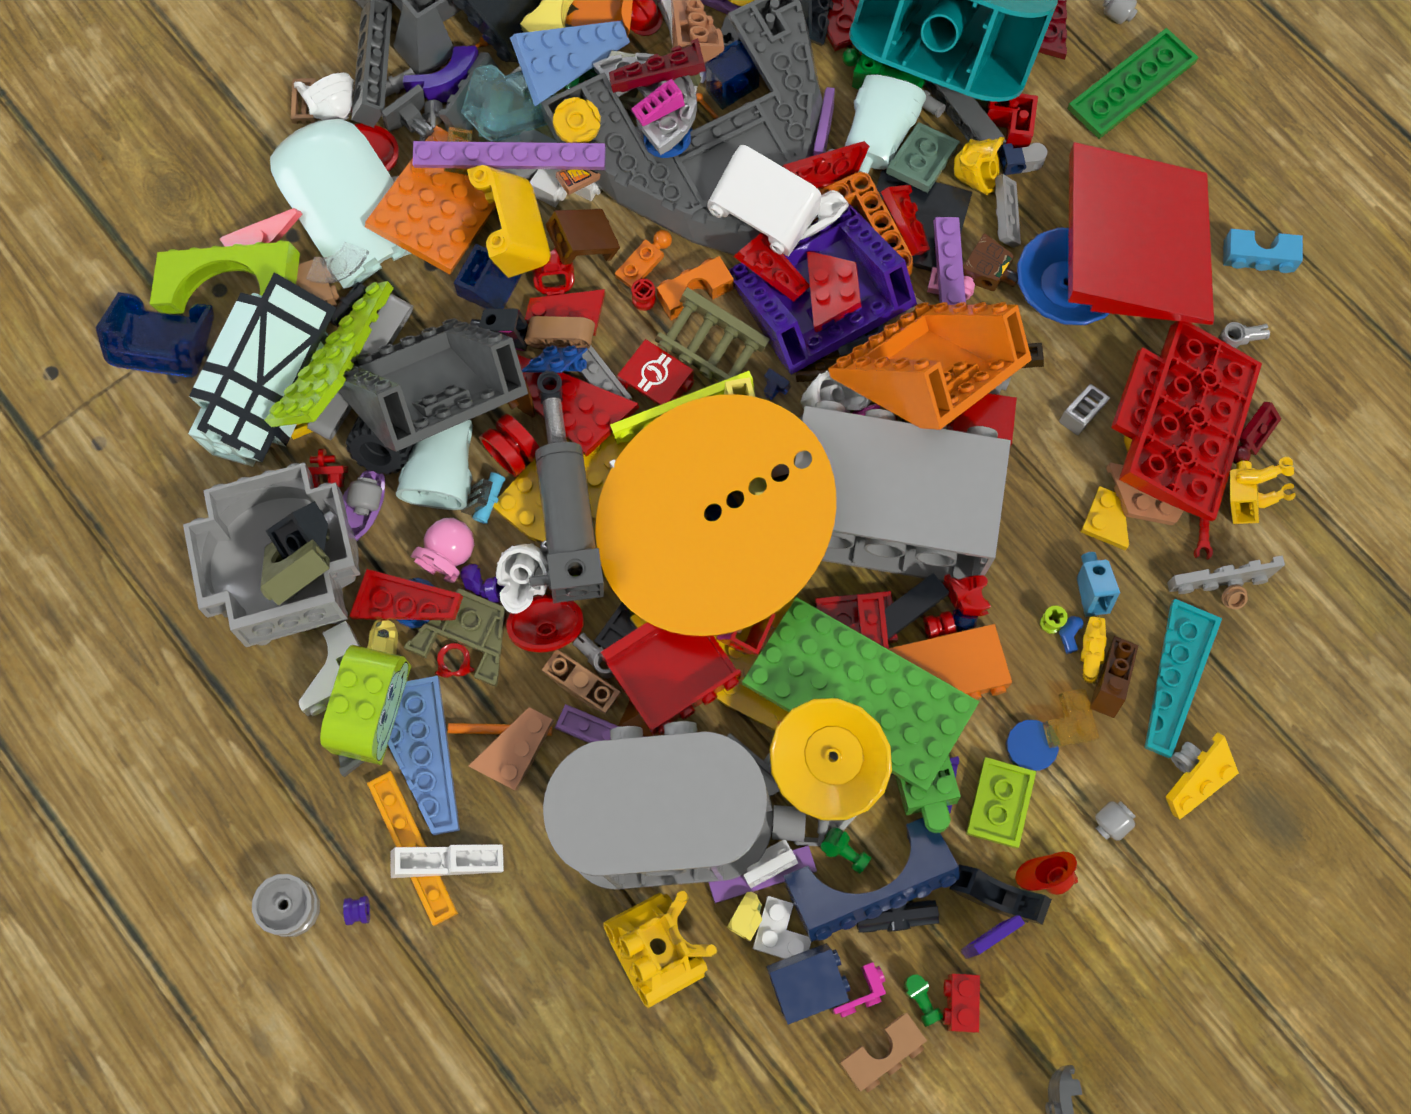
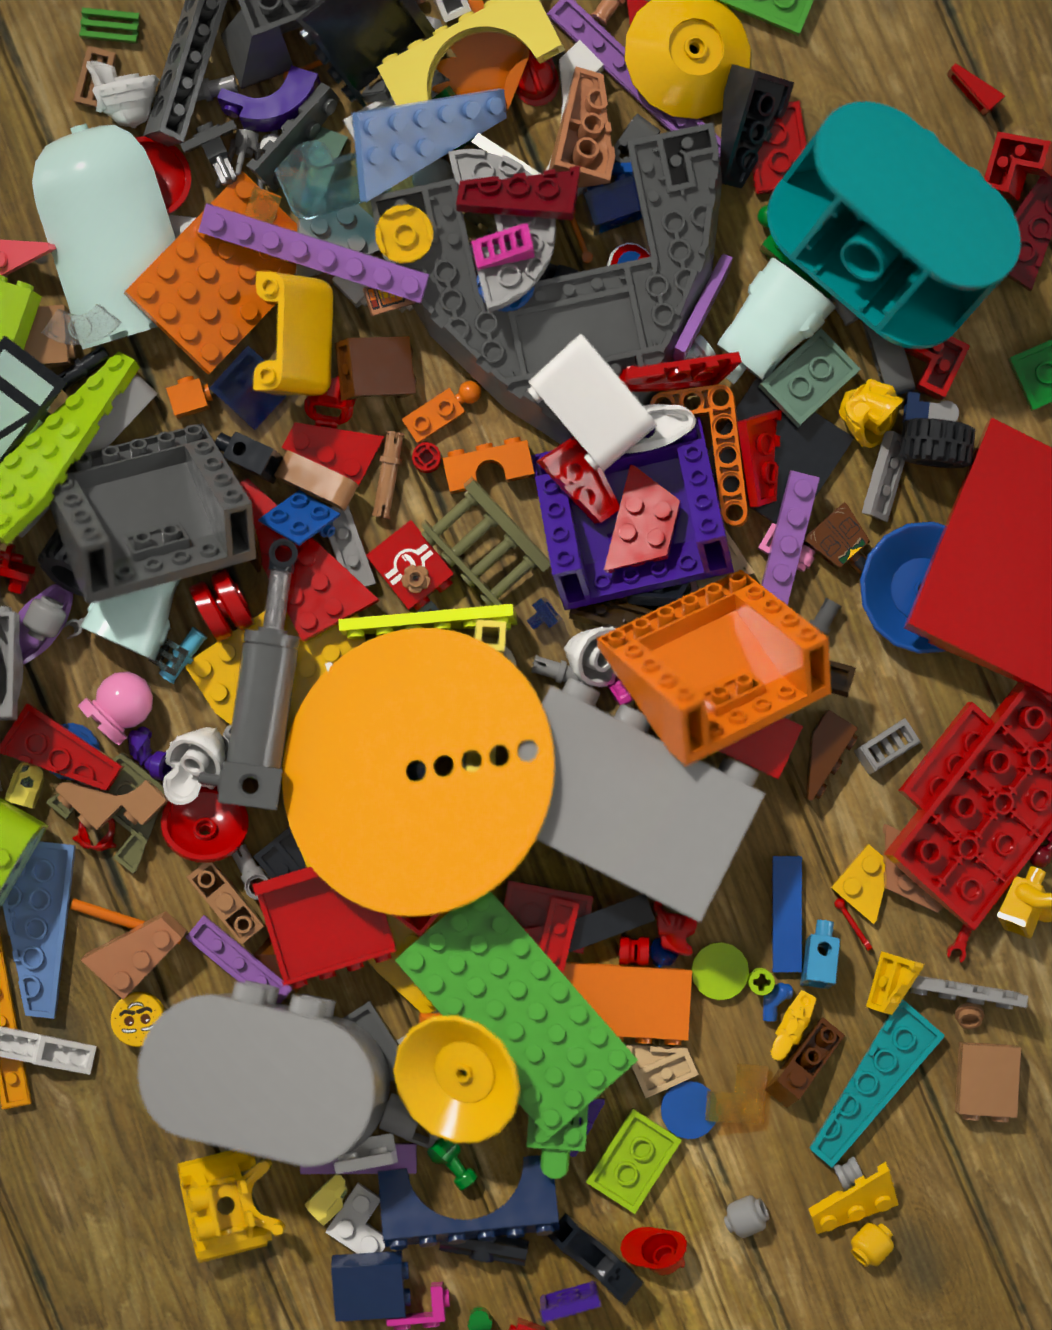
camera: 15 degrees right, 15 degrees up
none -> medium nougat arch [55,780,169,830]
none -> light grey hand [63,617,85,639]
none -> bright green tile [79,7,140,44]
none -> yellow head [111,992,166,1047]
none -> orange brick [166,376,213,419]
none -> medium nougat pin [372,431,405,519]
none -> medium nougat plate [401,565,430,593]
none -> tan wing [626,1045,699,1098]
none -> lime tile [691,942,749,1000]
none -> blue tile [772,856,802,972]
none -> reddish brown slope [805,709,858,802]
none -> red hinge [834,898,872,951]
none -> yellow head [851,1223,894,1267]
none -> yellow wing [866,951,924,1015]
none -> black tyre [899,418,976,468]
none -> medium nougat brick [955,1042,1021,1122]

